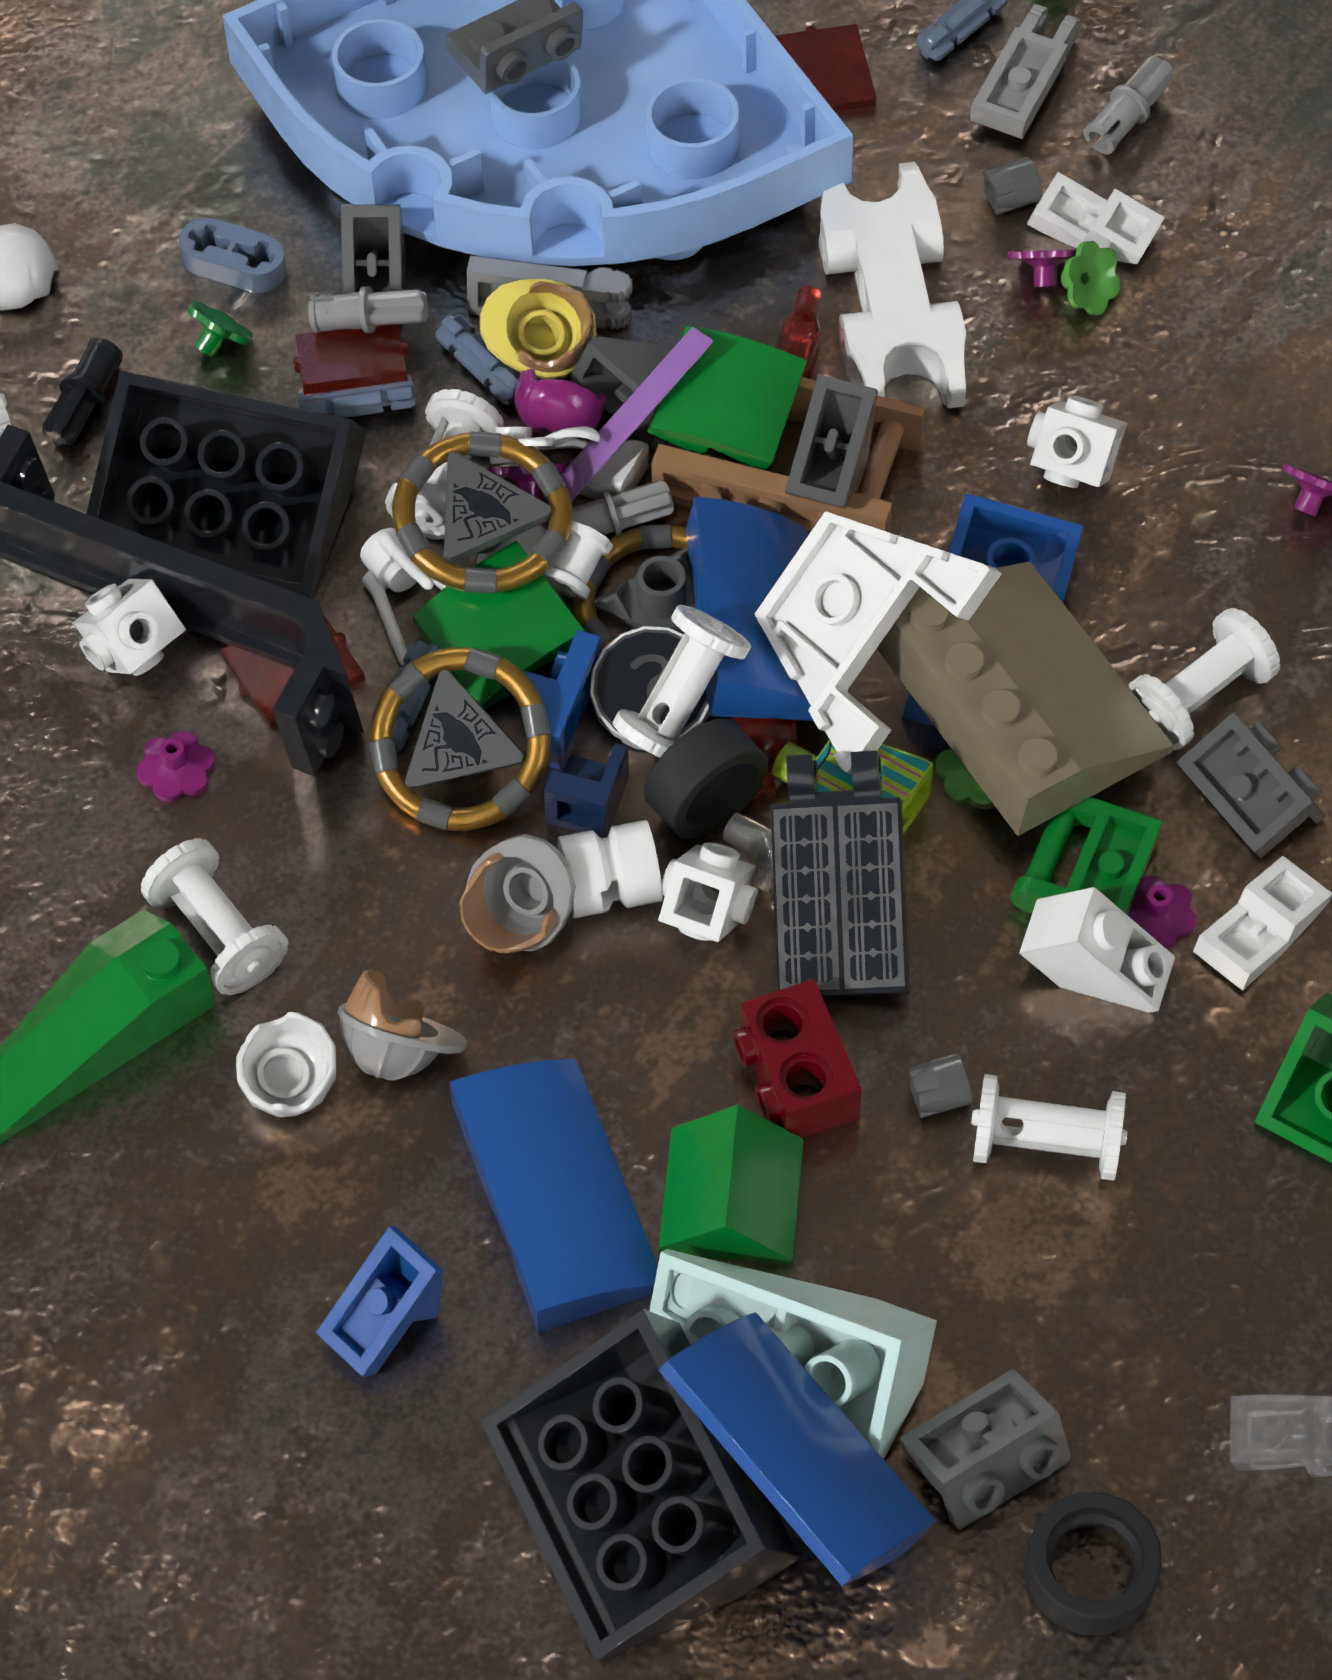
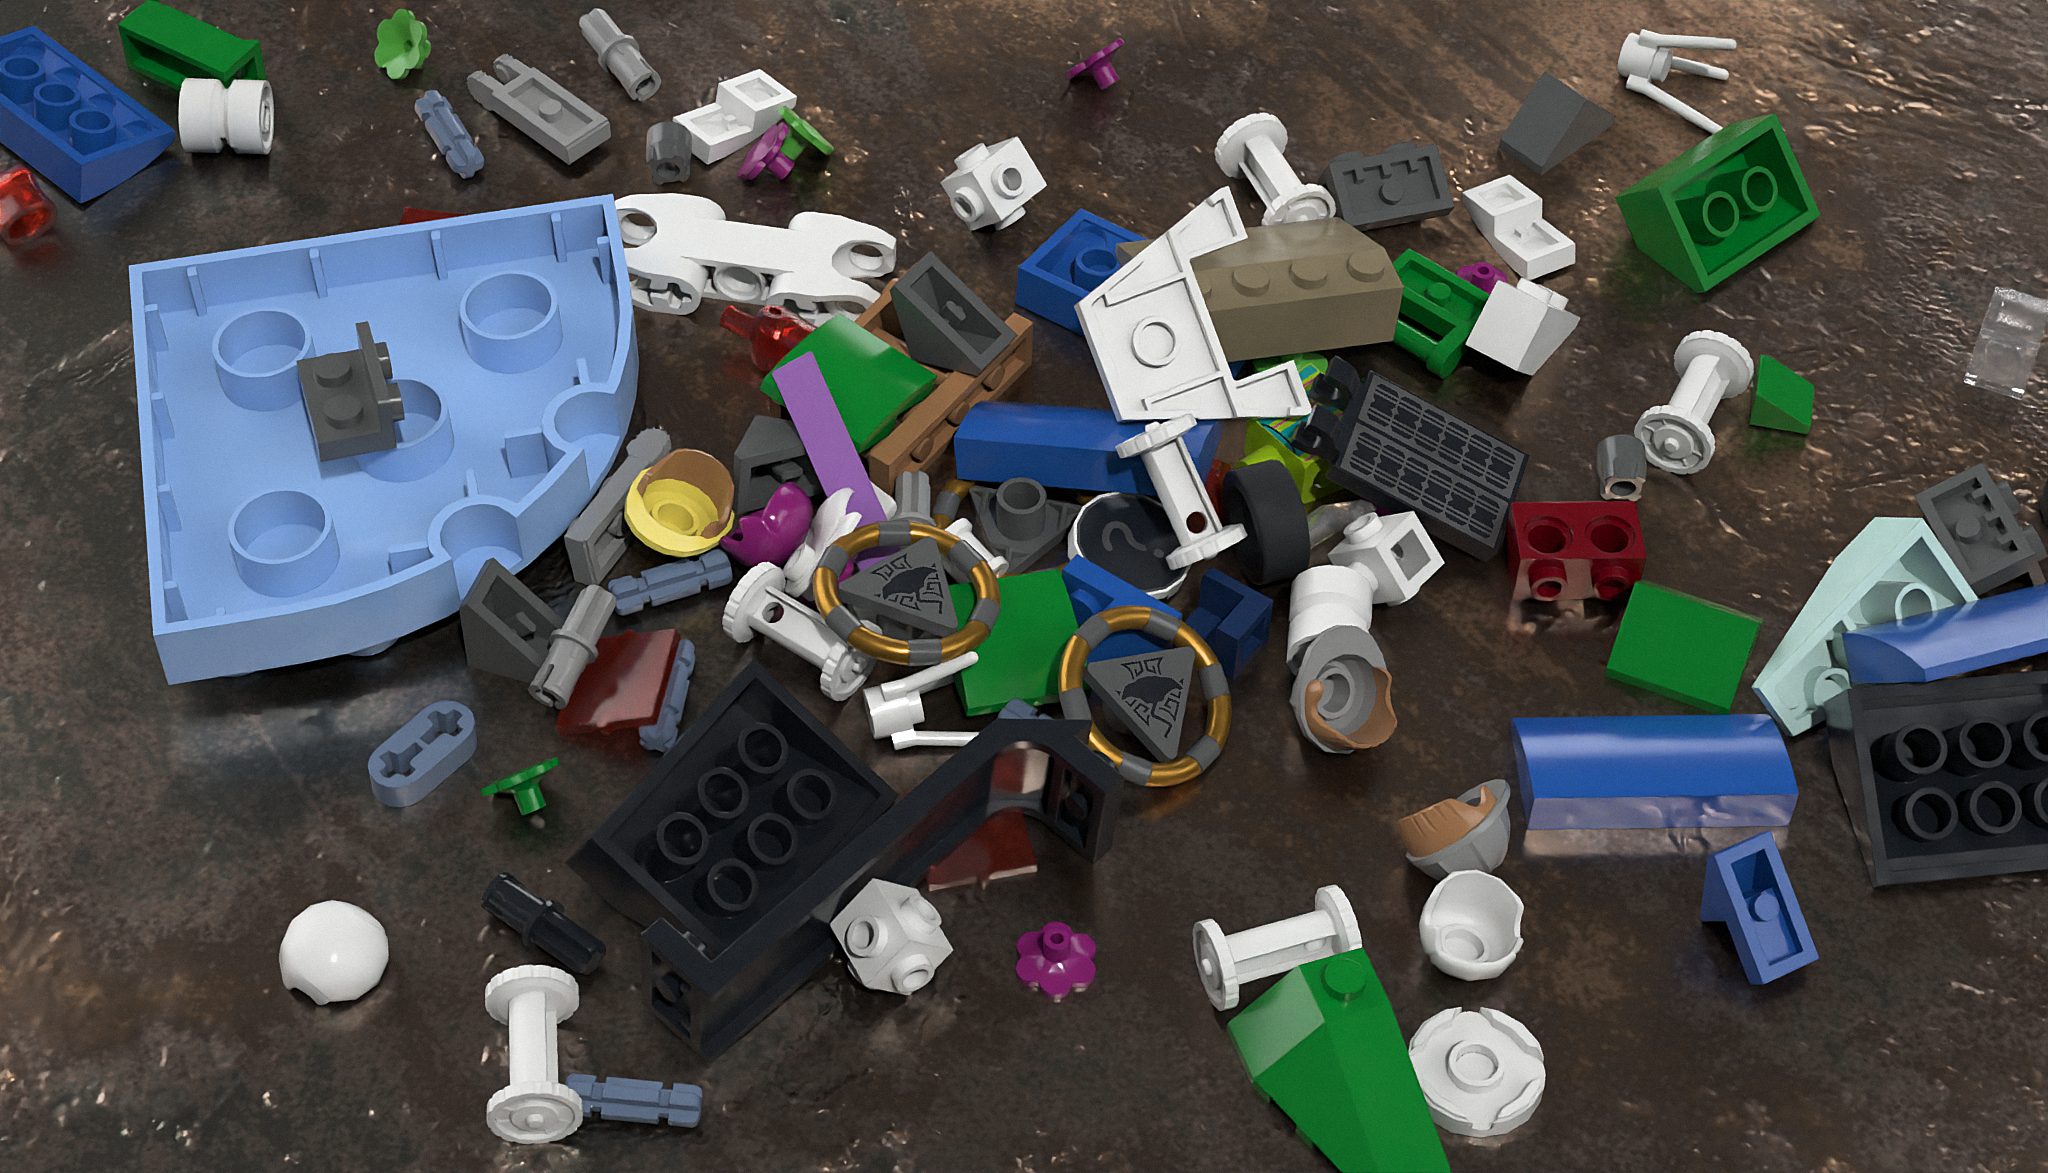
camera: 75 degrees left, 10 degrees down
none -> white tile [1408,1007,1546,1138]
none -> green slope [1749,354,1814,434]

